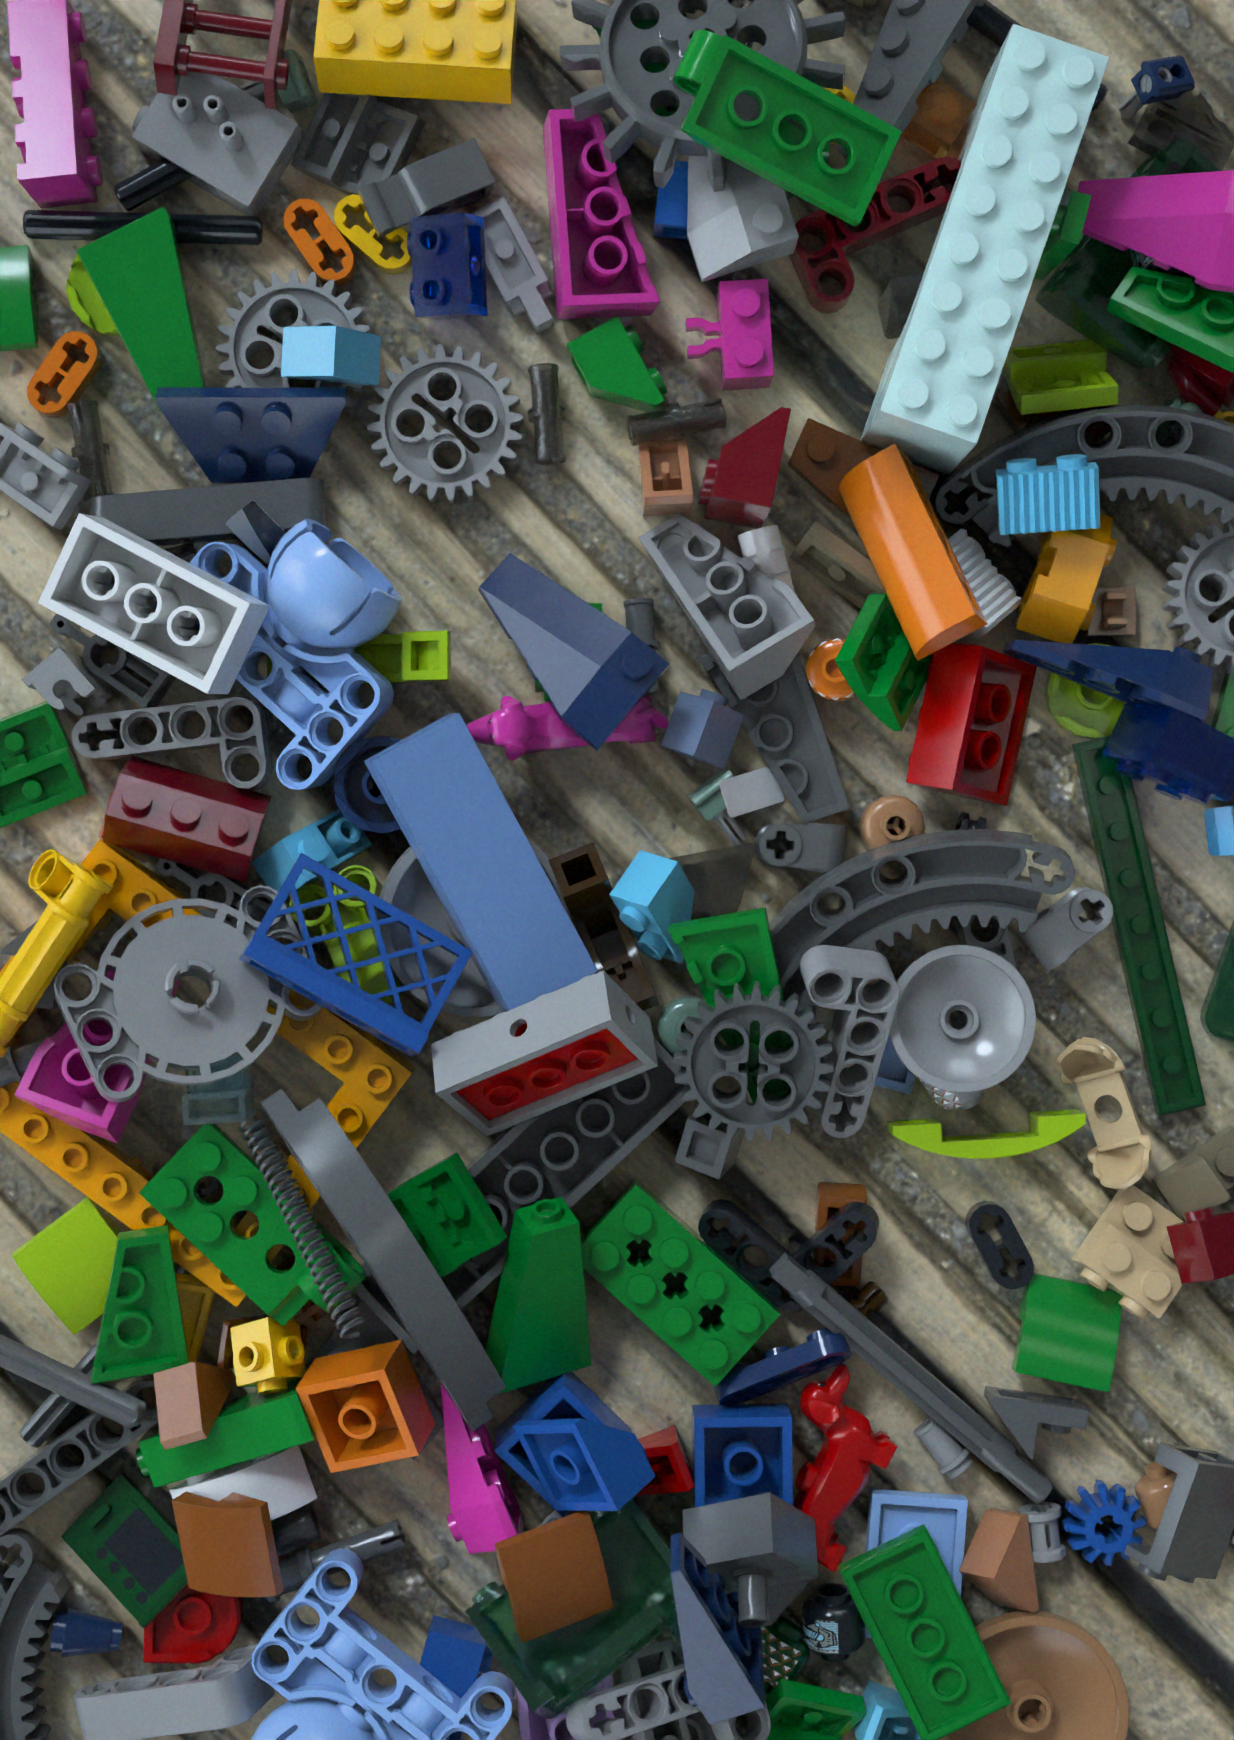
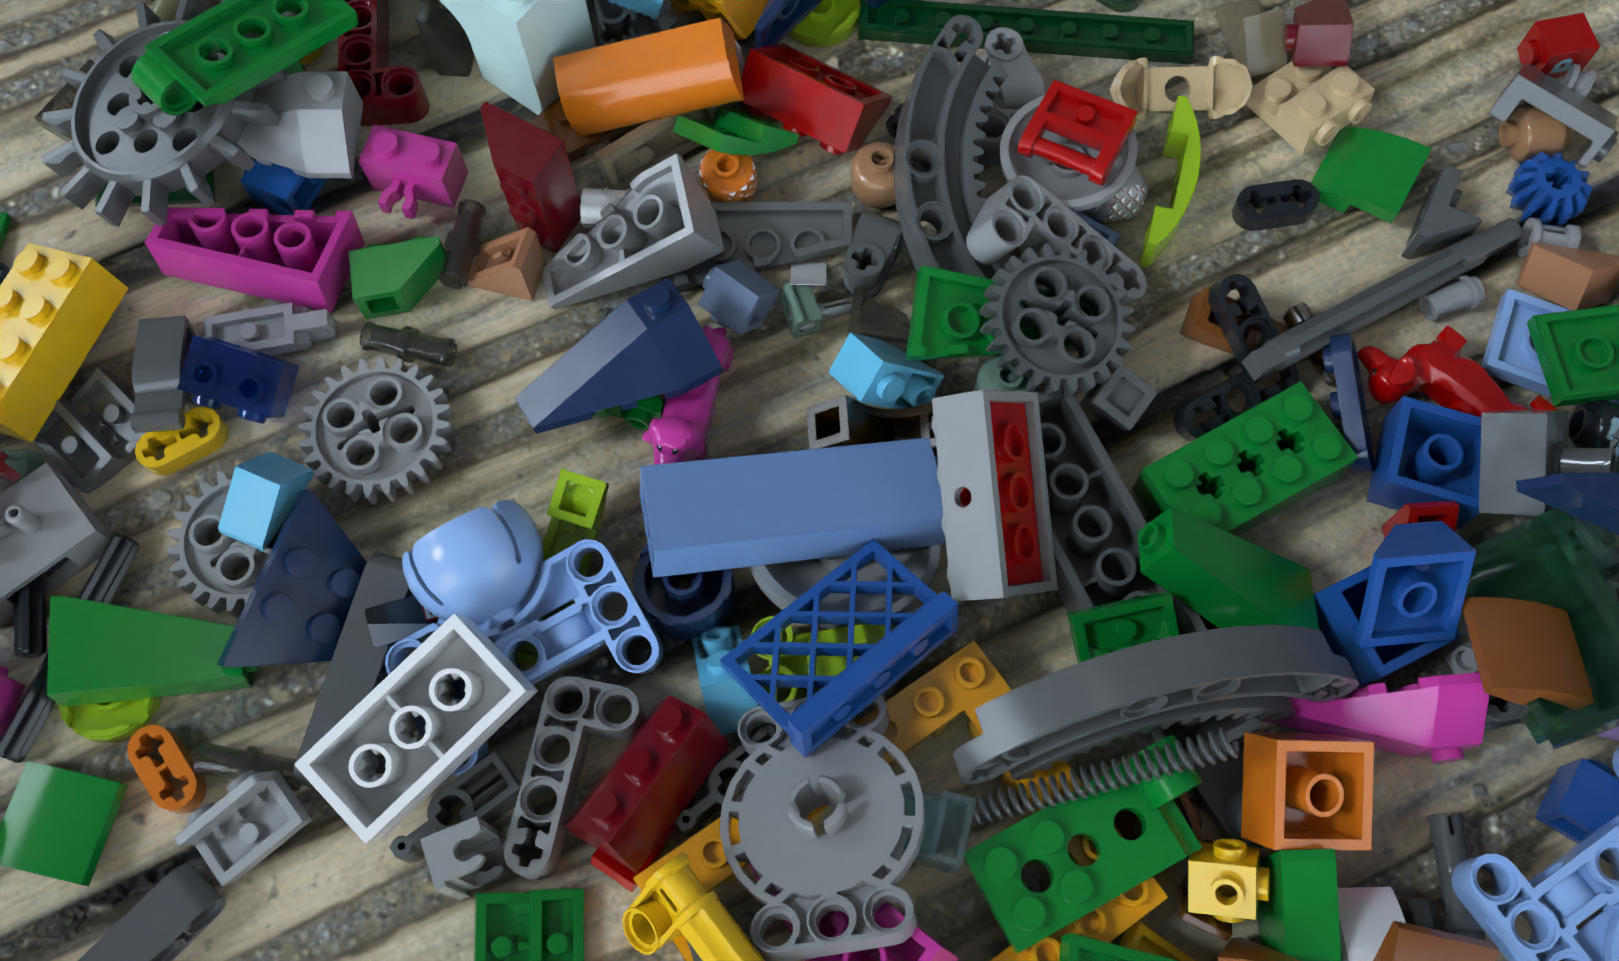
camera: 65 degrees left, 20 degrees down
orange beam [283,199,356,287] -> none
none -> red plate [1017,80,1138,186]

